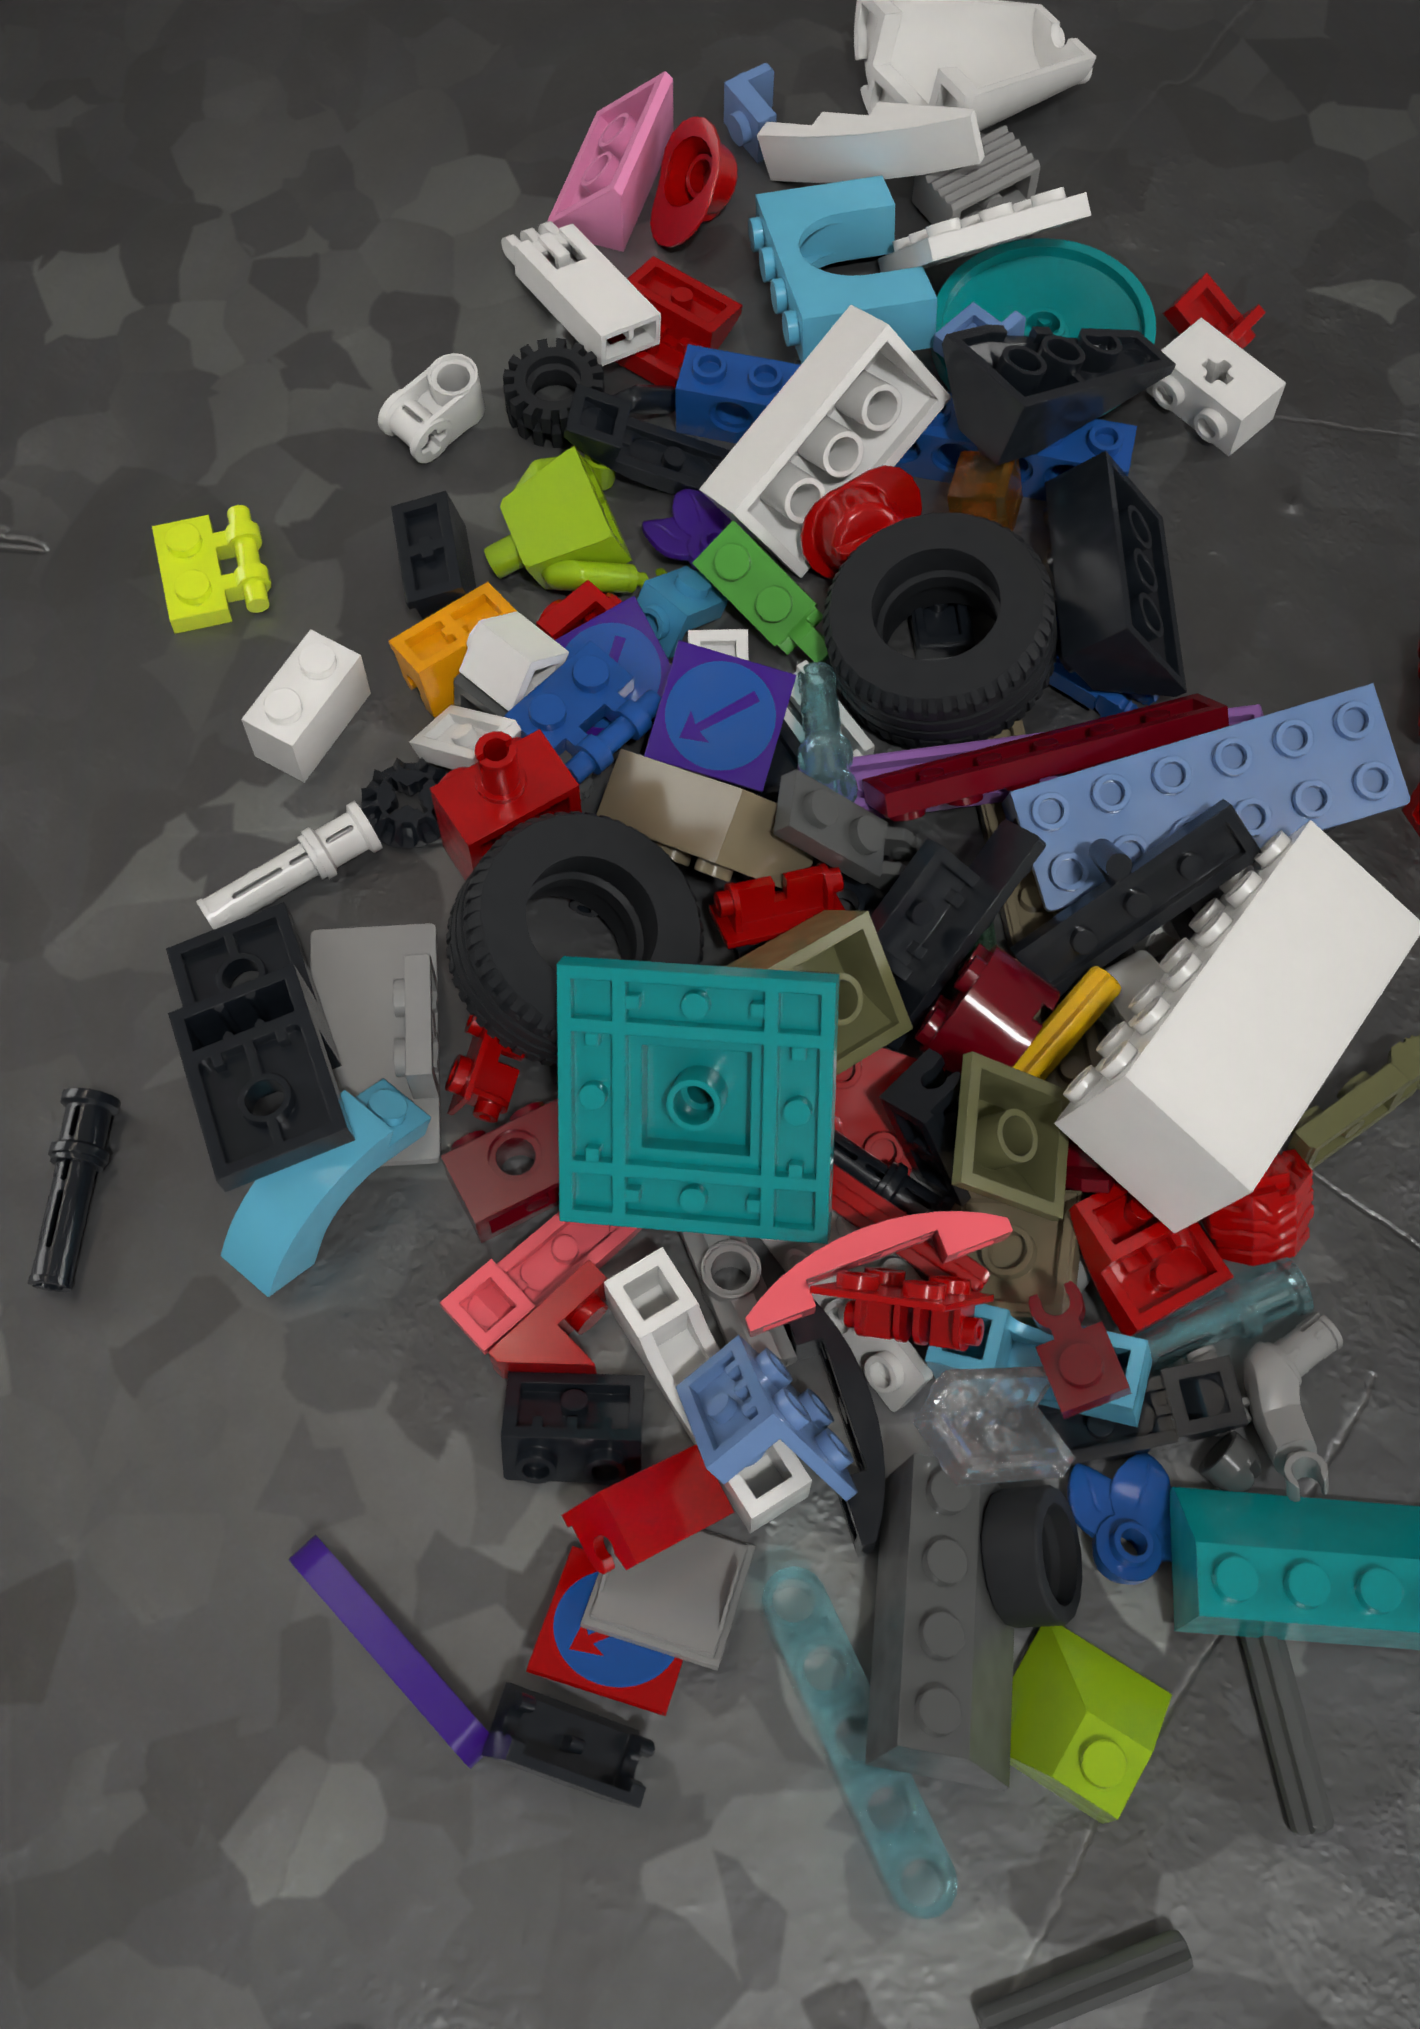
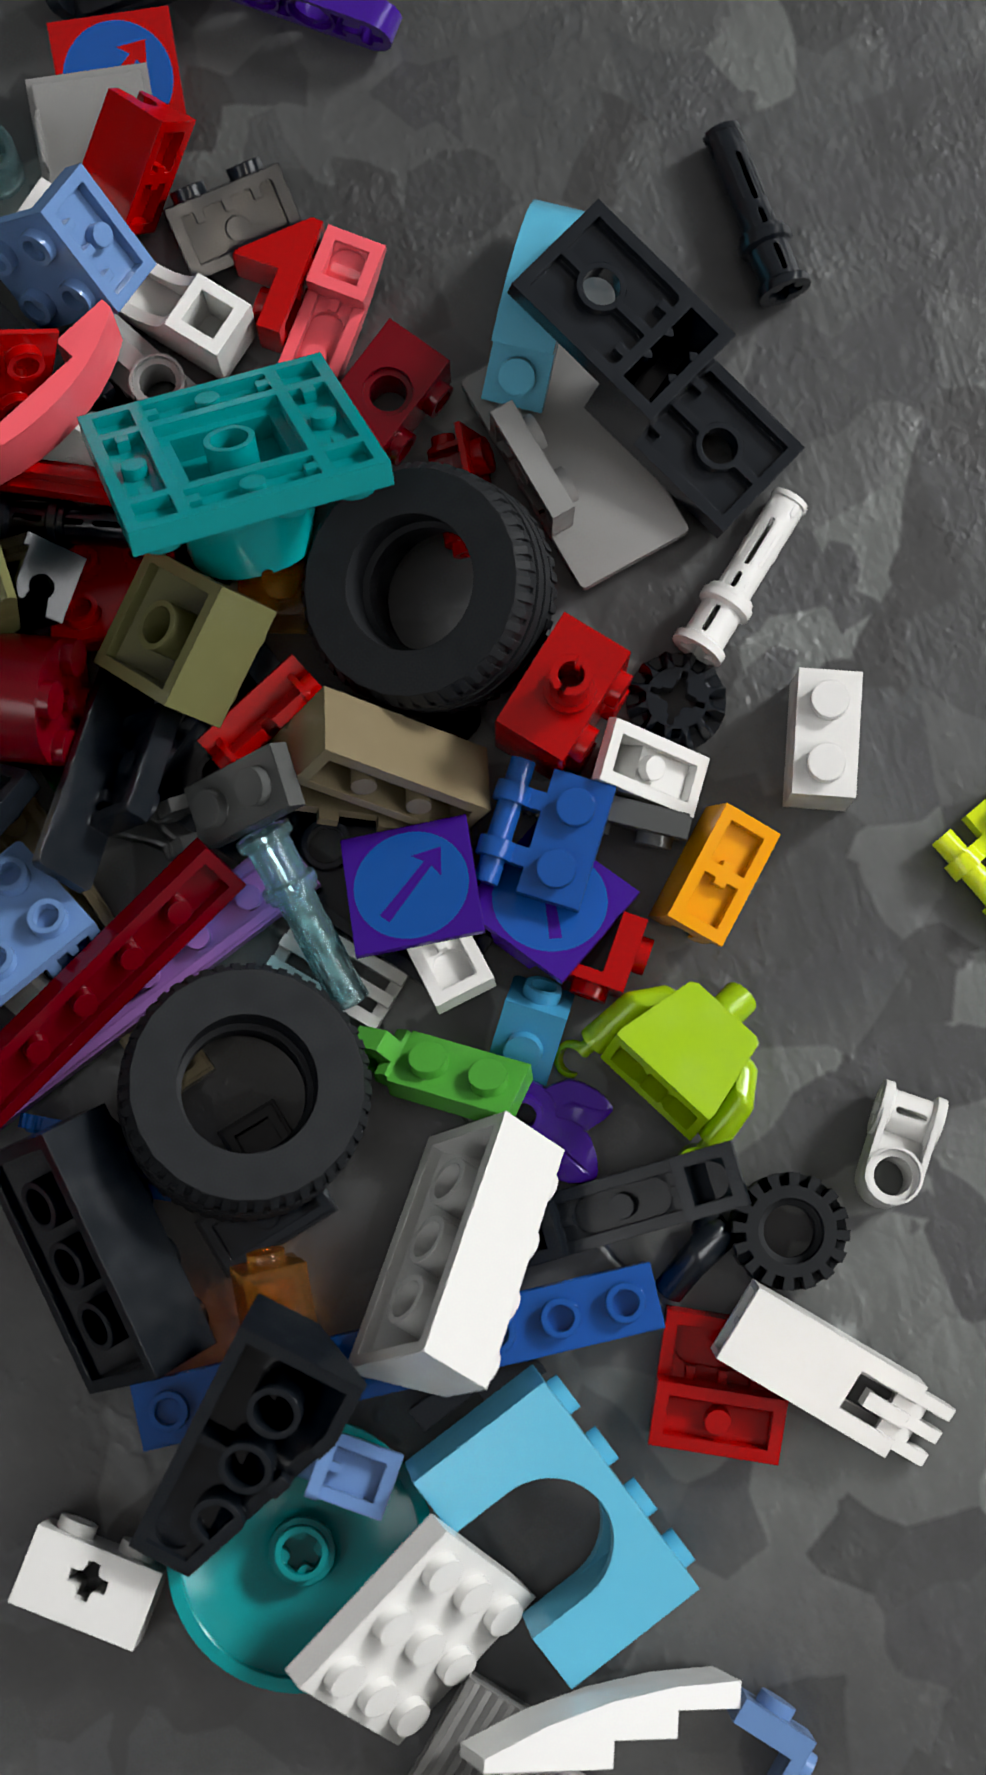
camera: 155 degrees right, 15 degrees up
black hinge [391,491,476,620] -> none
white brick [459,611,569,711] -> none
bright pink slope [547,71,674,252] -> none
red piece [650,116,738,248] -> none
red piece [800,465,922,579] -> none
red bracket [1163,273,1266,349] -> none

